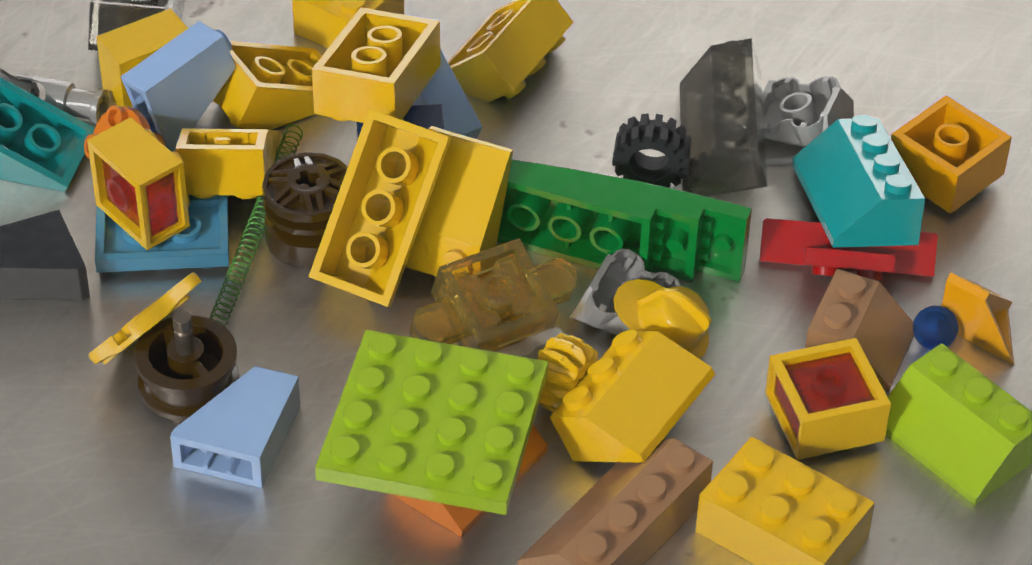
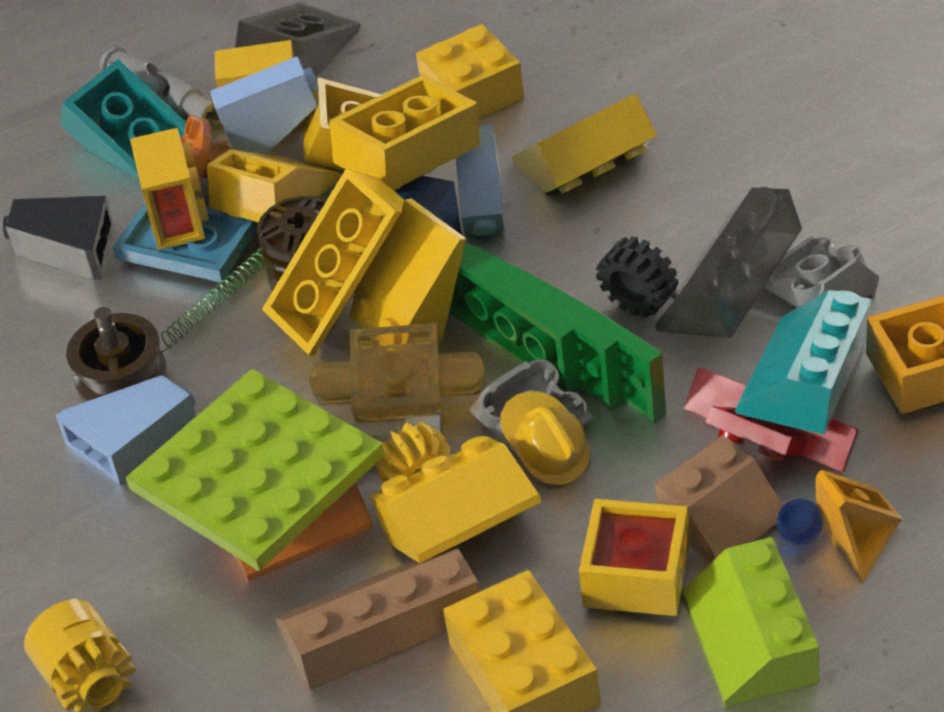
camera: 35 degrees right, 0 degrees up
yellow tile [88,272,202,365] -> none

